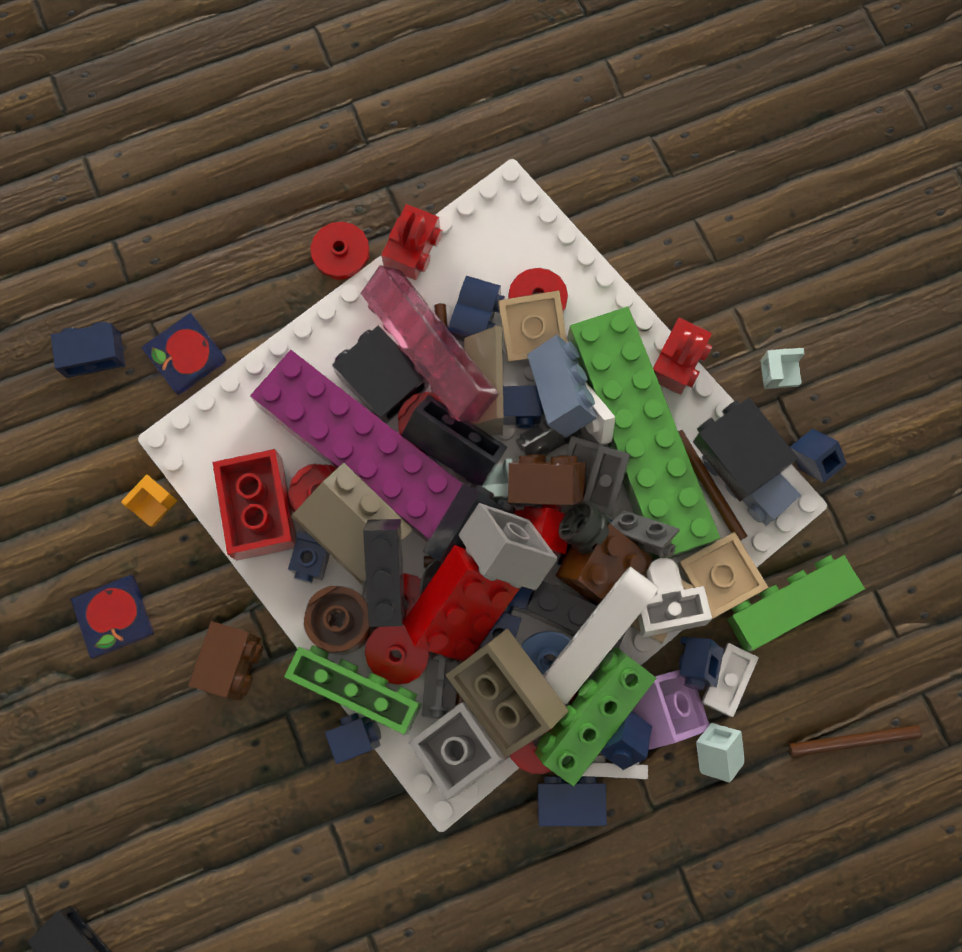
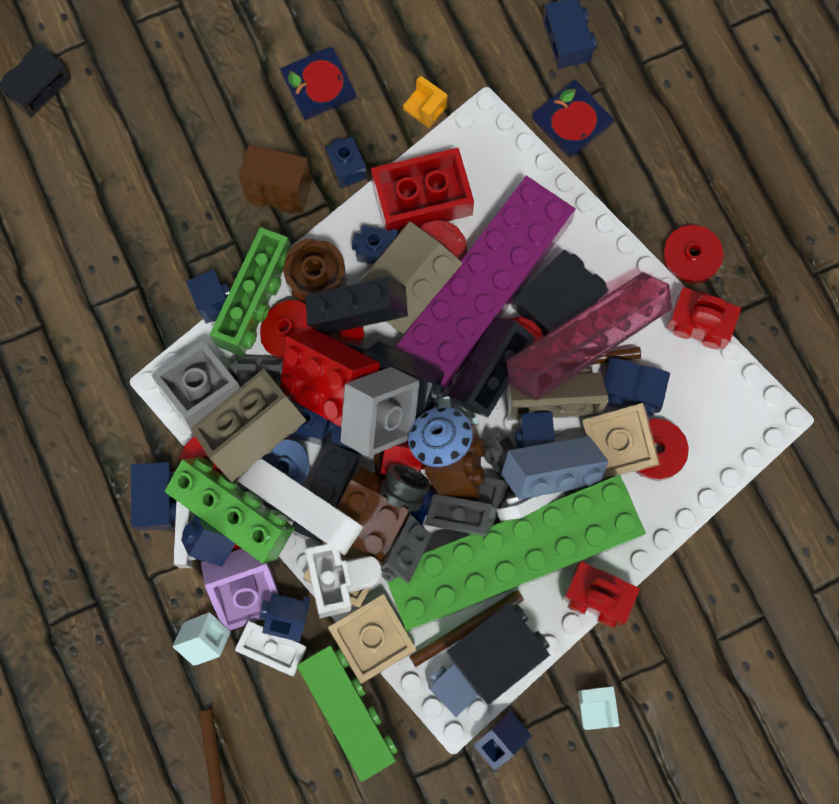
camera: 85 degrees right, 0 degrees up
none -> dark blue brick [325,137,367,189]
none -> medium blue dish [408,407,473,467]

